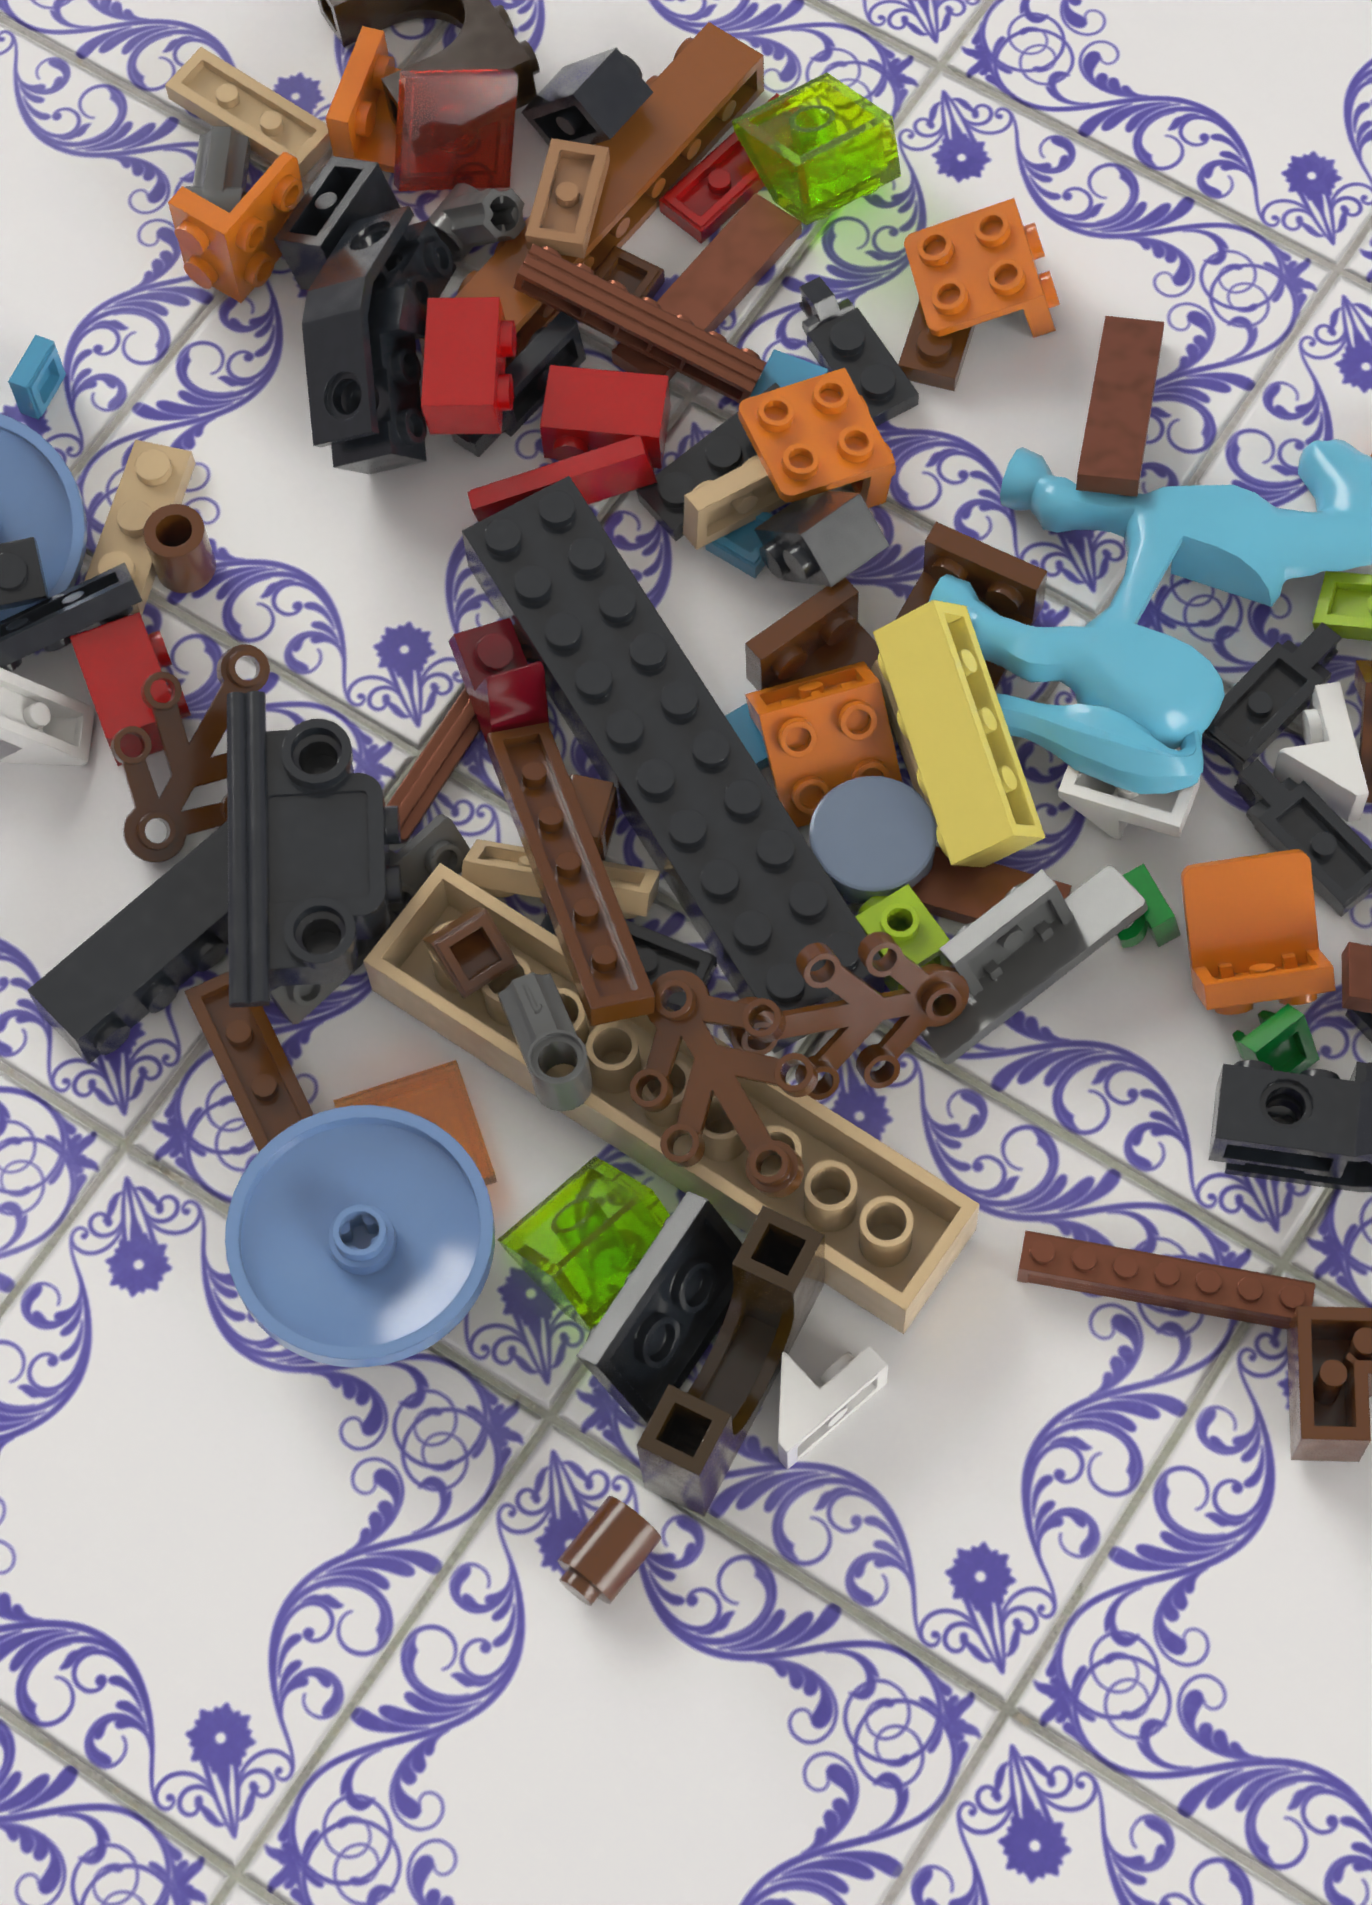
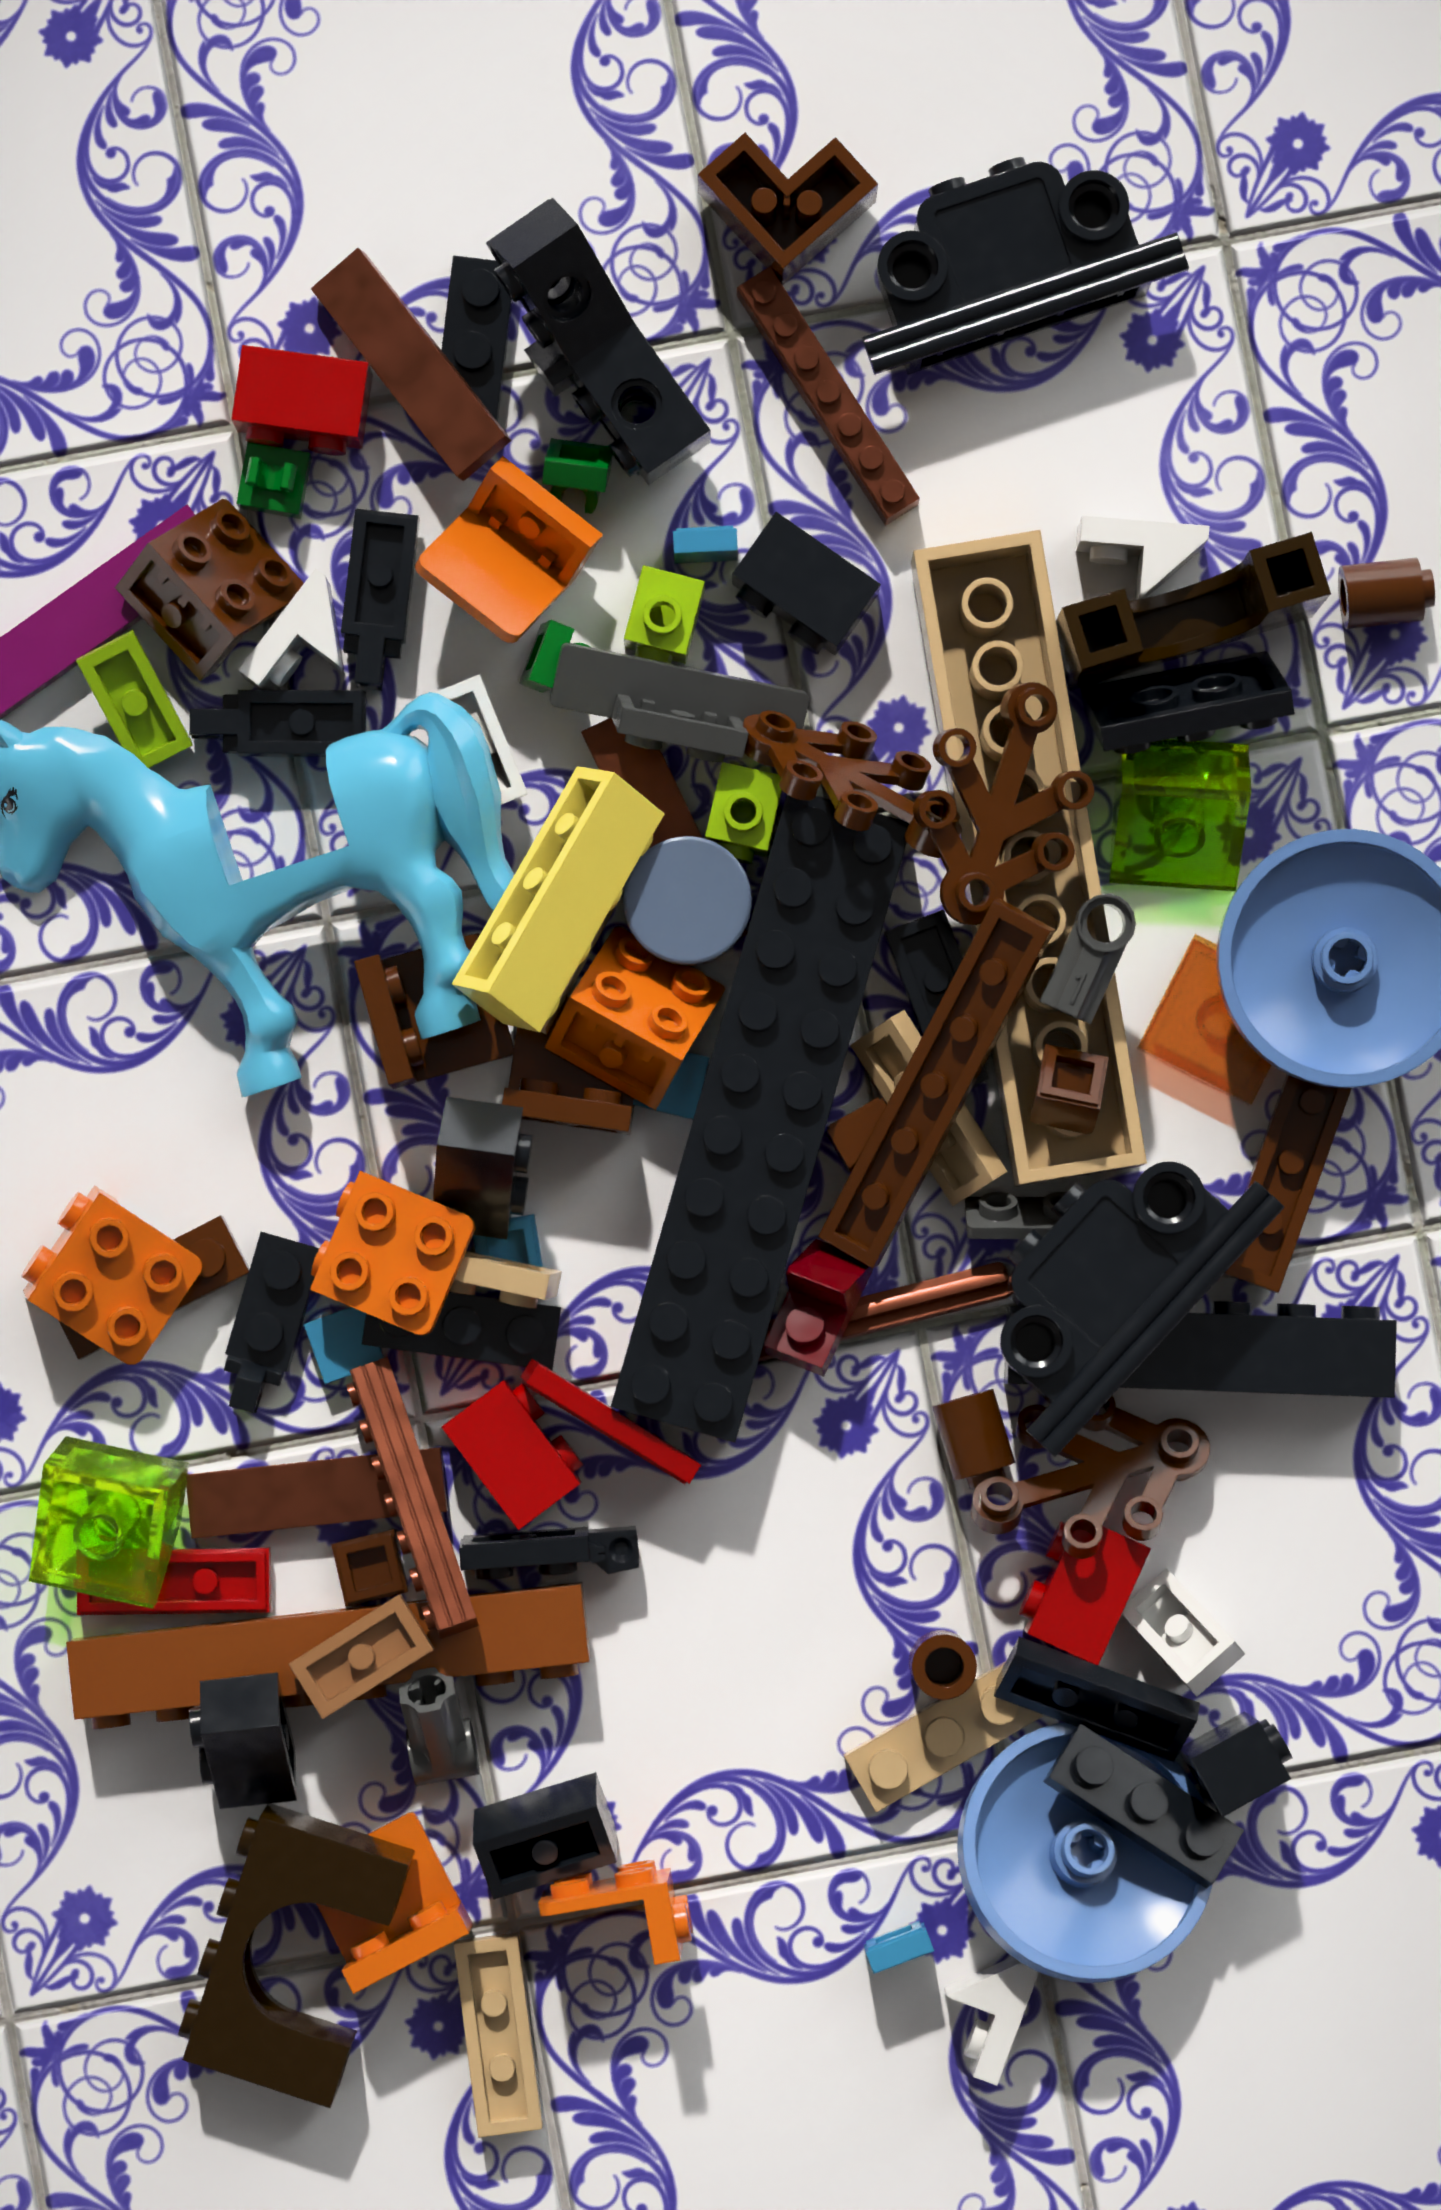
camera: 140 degrees left, 20 degrees up
dark grey piece [185,126,251,213] -> none
black brick [302,205,457,474] -> none
clear red tile [393,69,518,191] -> none
red brick [421,297,517,435] -> none
copper tile [1076,316,1164,497] -> none
none -> lime brick [624,565,705,664]
none -> dark azure tile [673,526,738,564]
none -> black brick [732,512,881,656]
none -> black brick [862,157,1189,375]
none -> reddish brown brick [932,1389,1015,1489]

